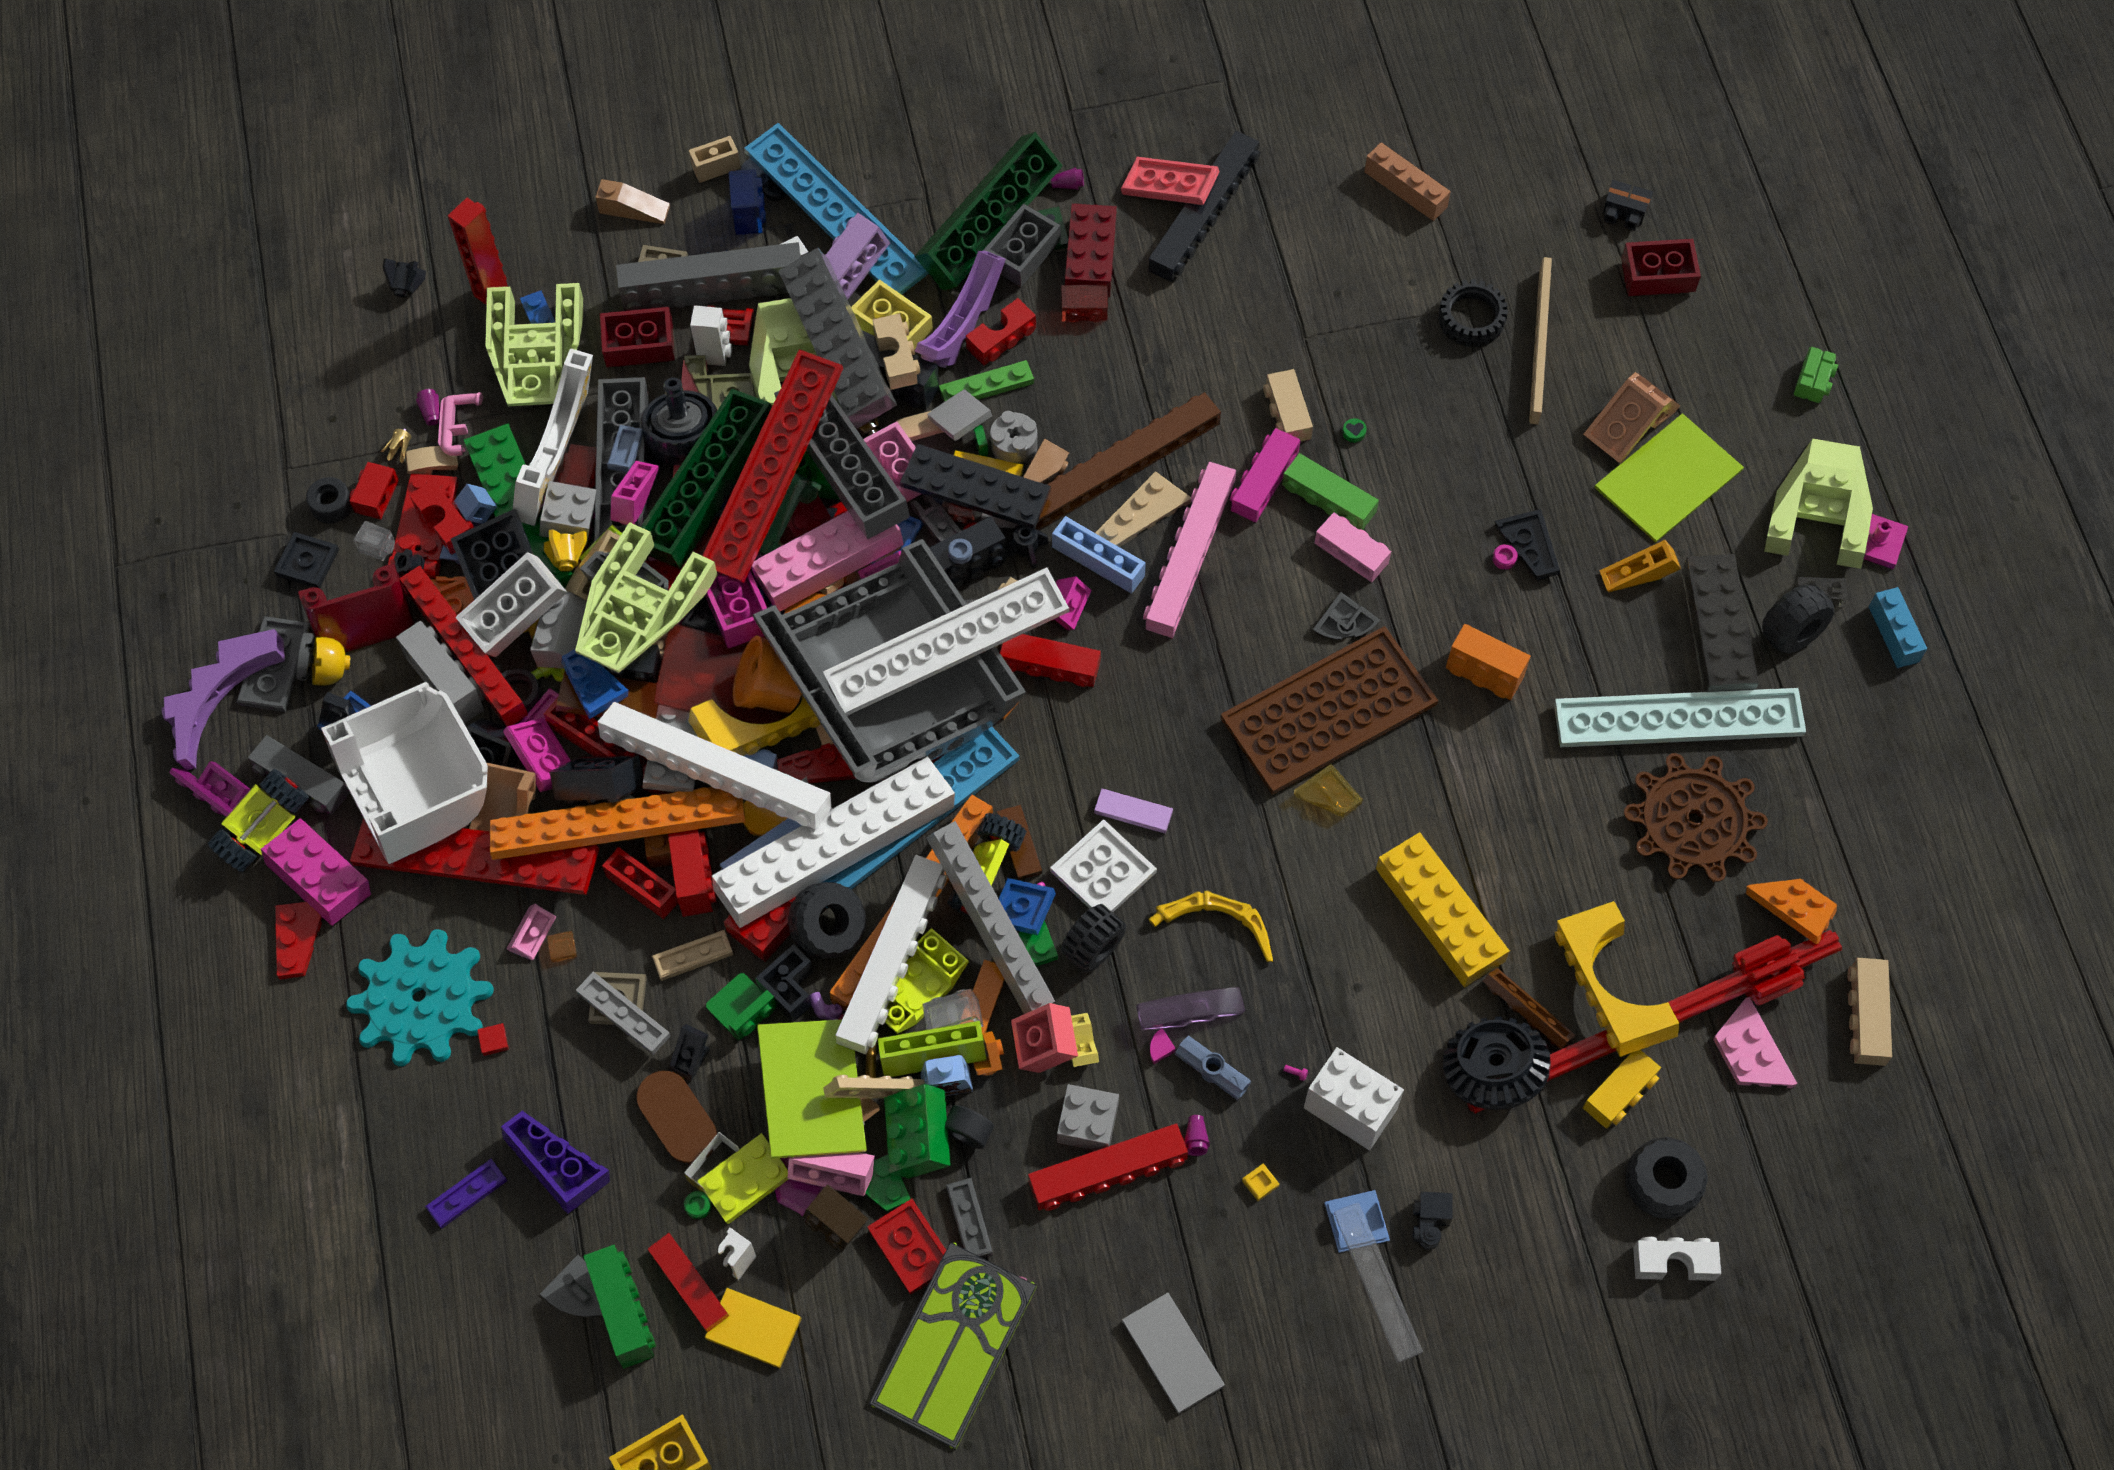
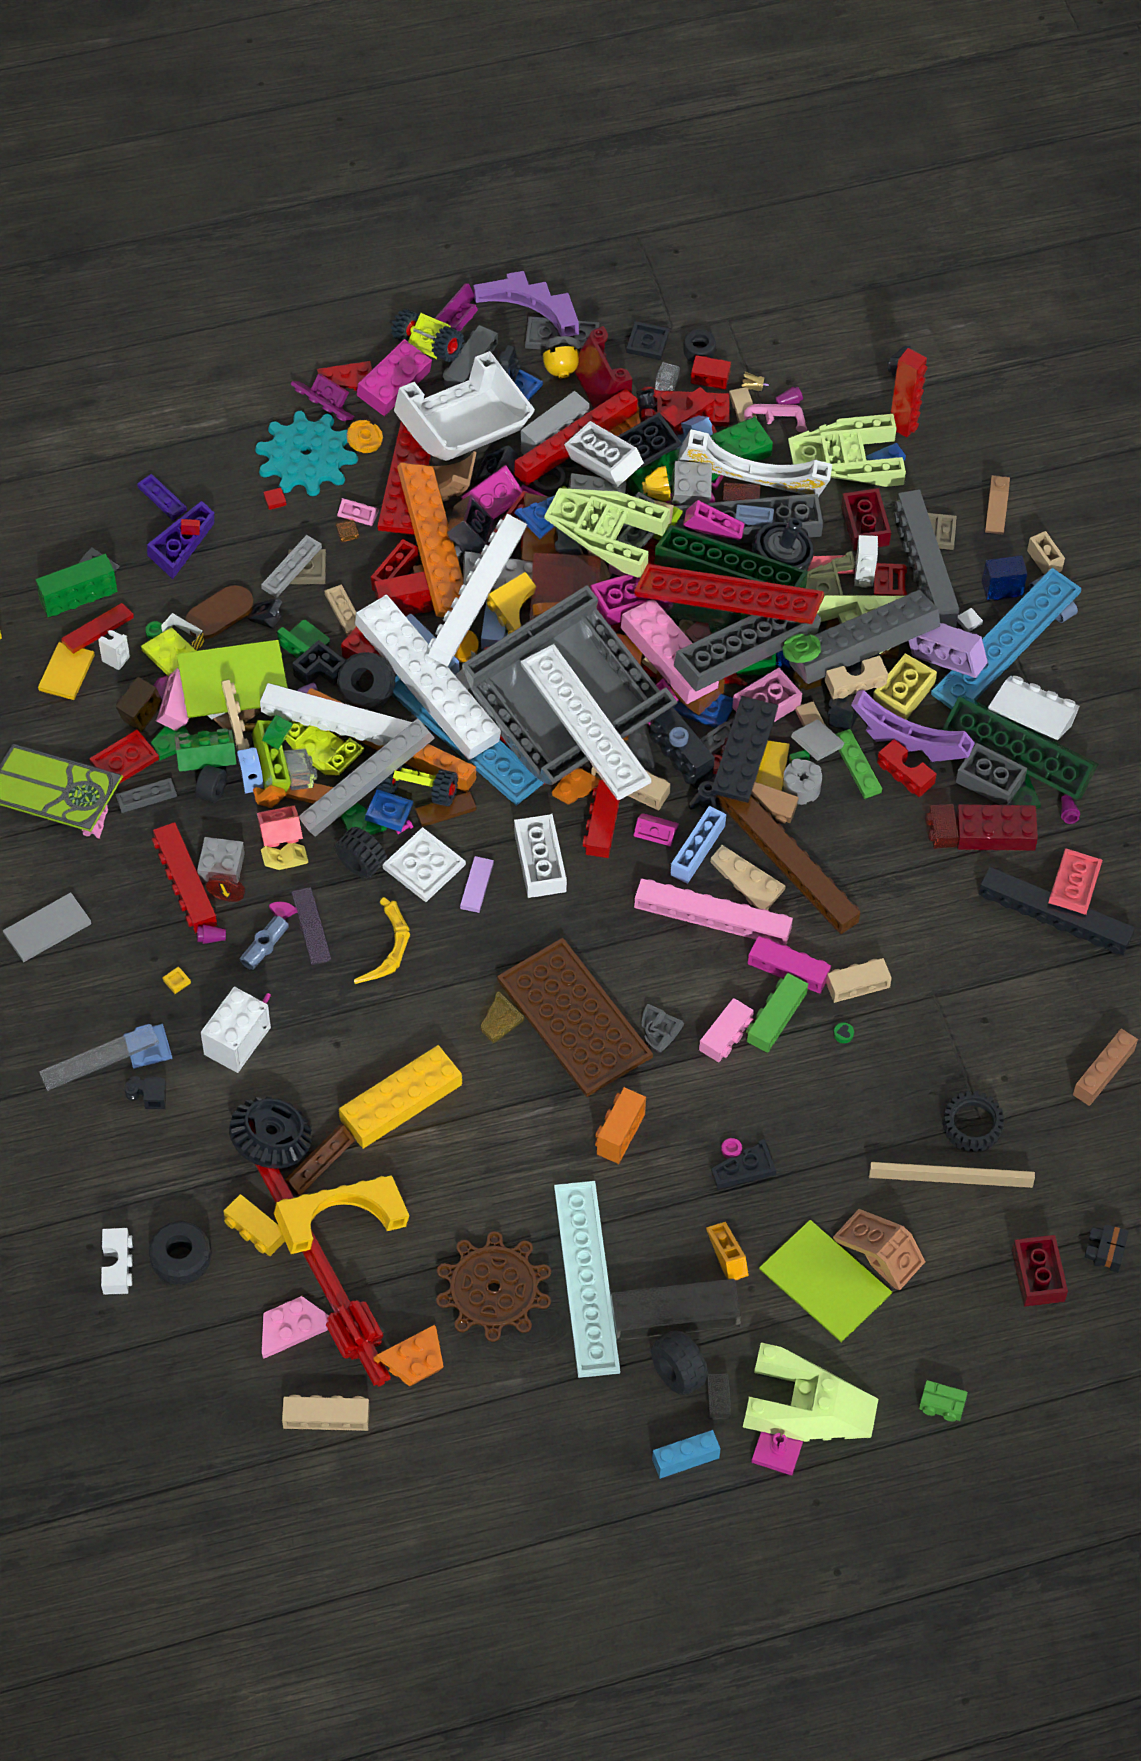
camera: 85 degrees right, 5 degrees down
none -> red tile [181,519,200,535]
none -> clear red tile [206,874,245,902]
none -> green brick [262,714,293,750]
none -> magenta bracket [291,374,354,421]
none -> light orange tile [346,420,383,453]
none -> white brick [514,814,567,898]
none -> bright green tile [783,634,821,663]
none -> white slope [988,676,1080,740]

